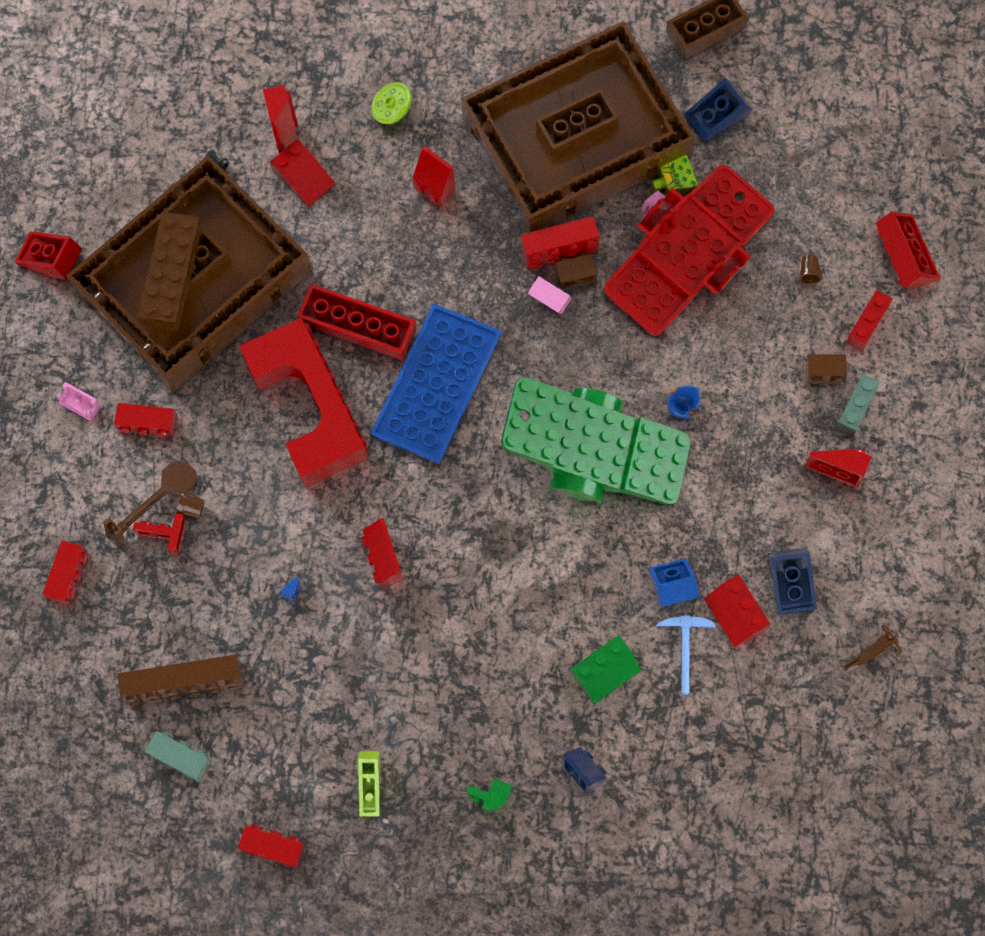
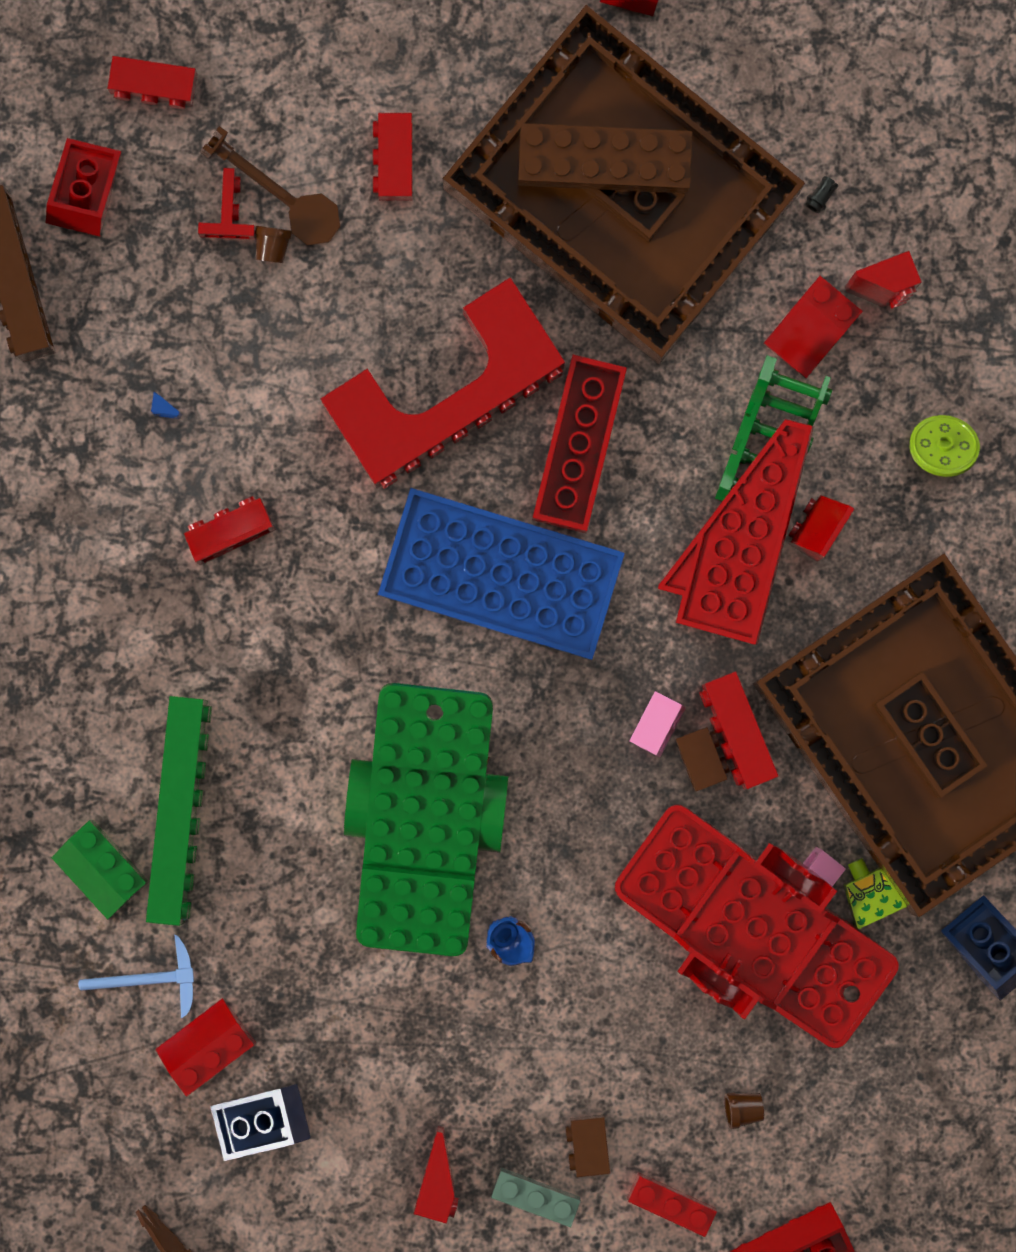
camera: 75 degrees right, 15 degrees up
bright pink hinge [57,382,101,421] -> none
blue slope [649,558,699,607] -> none
none -> red slope [45,138,121,237]
none -> green brick [146,696,212,926]
none -> red wing [658,419,814,645]
none -> green fence [715,355,833,501]

